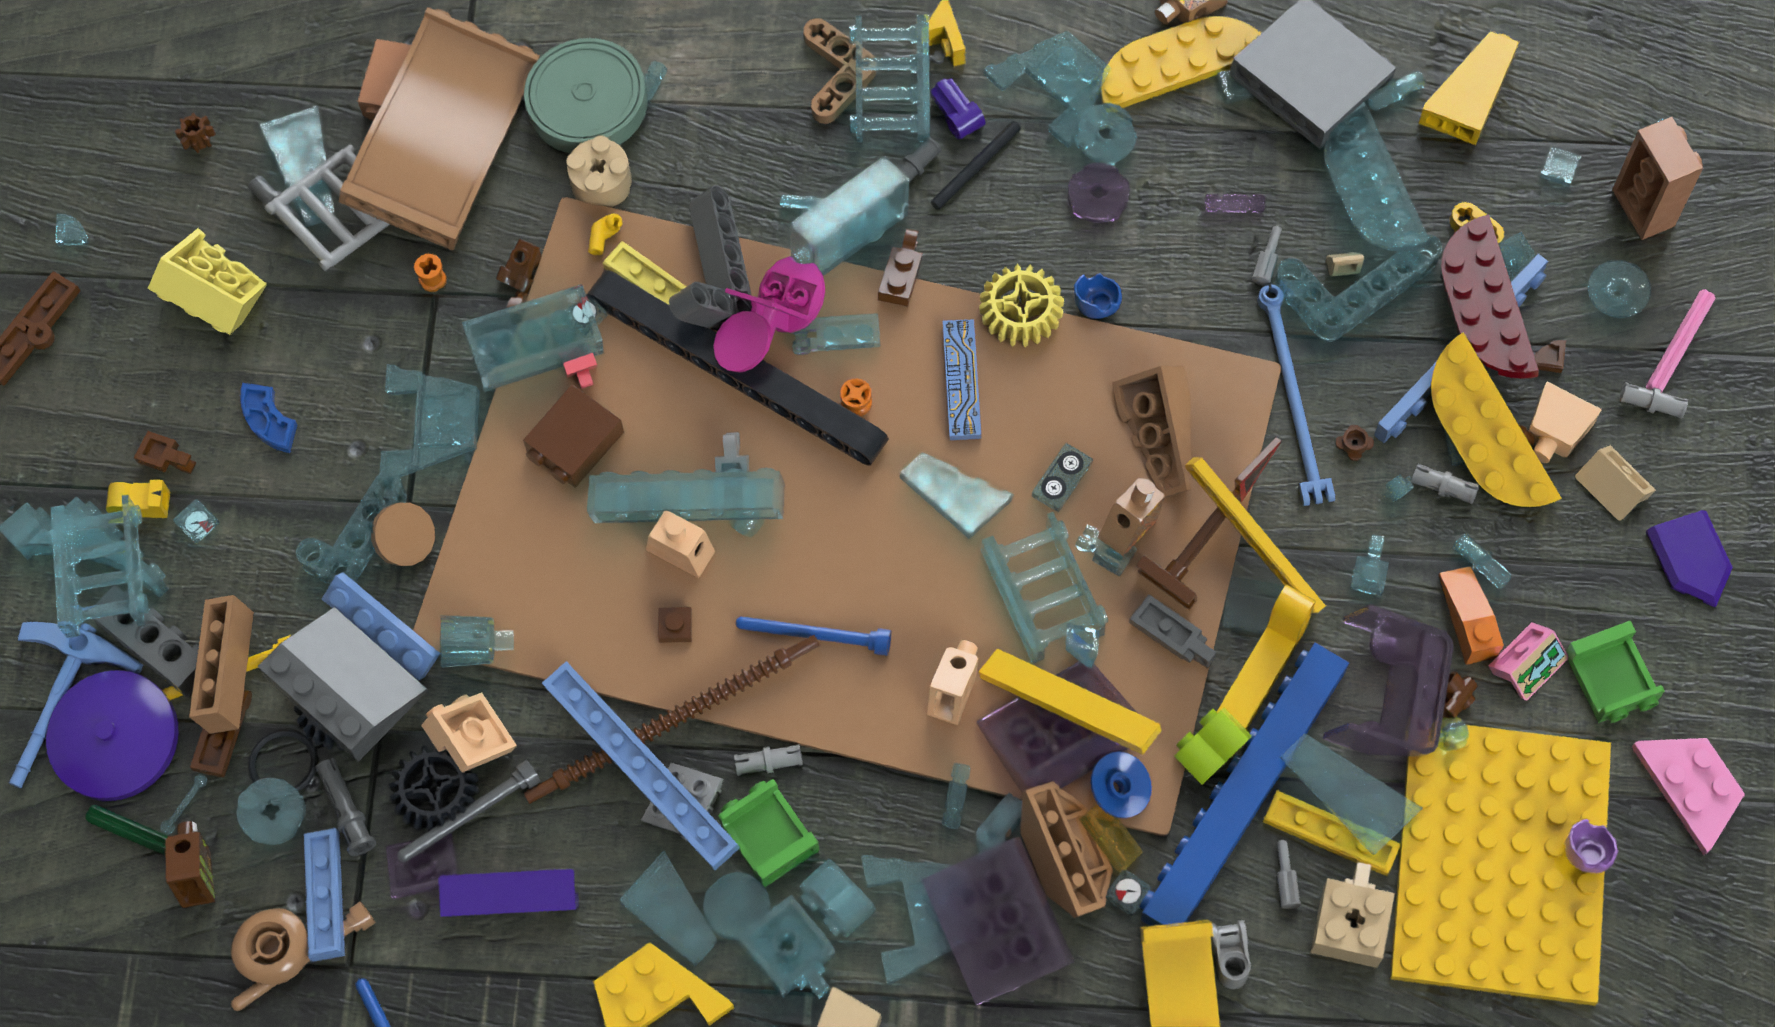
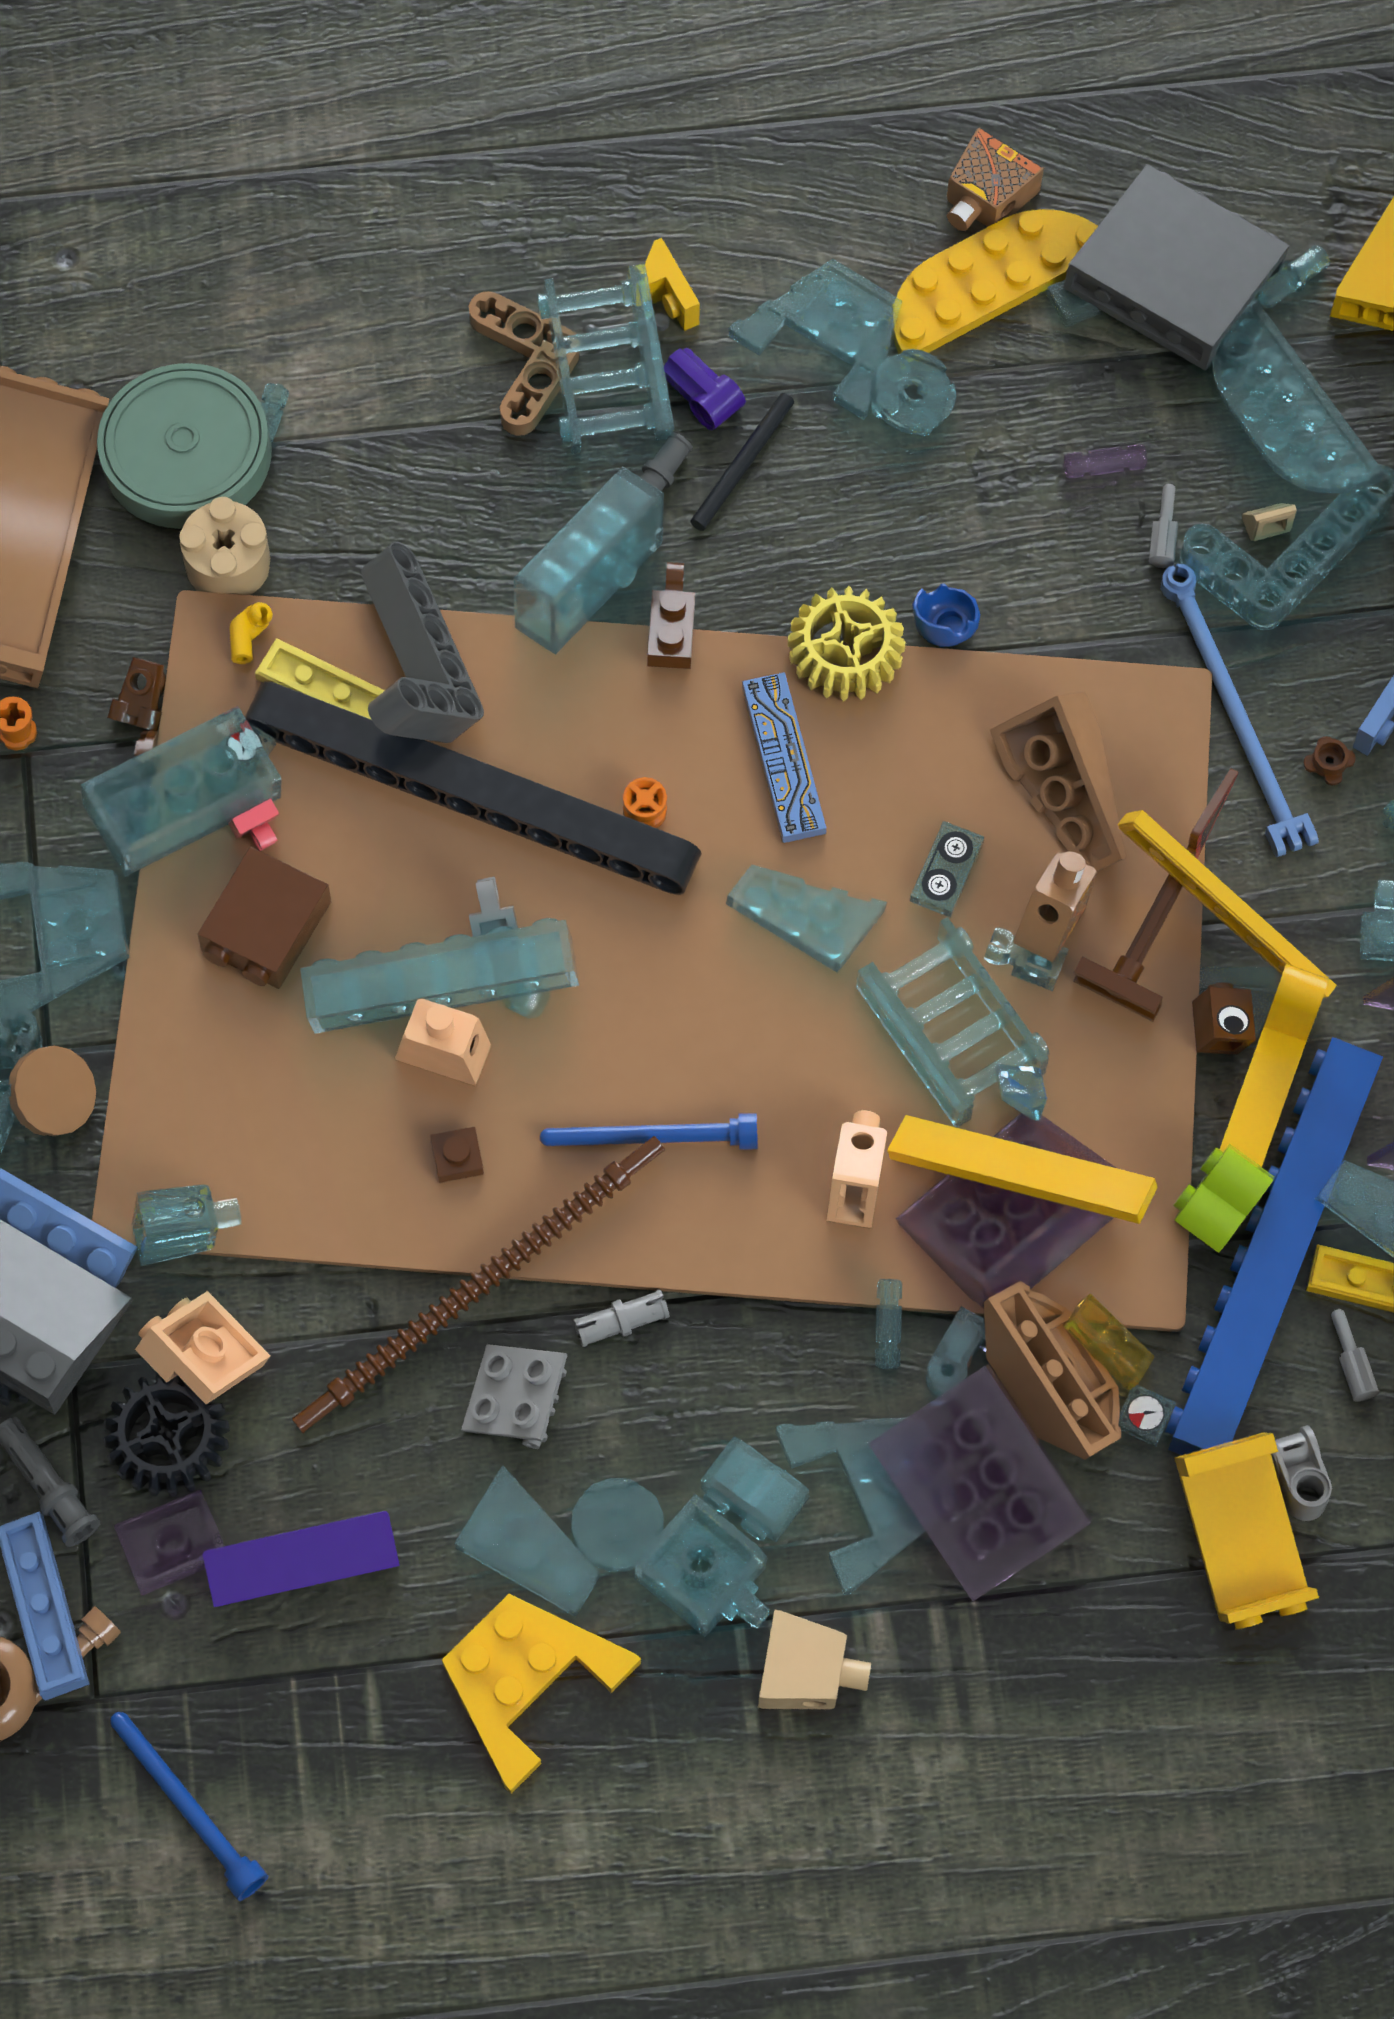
camera: 15 degrees left, 0 degrees up
dark grey piece [397,760,541,862] -> none
medium blue plate [542,661,740,870] -> none
dark pink piece [713,256,825,372] -> none
bright green panel [718,779,819,888] -> none
clear light blue piece [781,194,840,211] -> none
clear light blue plate [792,313,881,355] -> none
clear purple plate [1068,163,1130,223] -> none
blue dish [1091,752,1152,818] -> none
dark grey hinge [1129,595,1216,668] -> none
none -> reddish brown brick [1192,982,1256,1055]

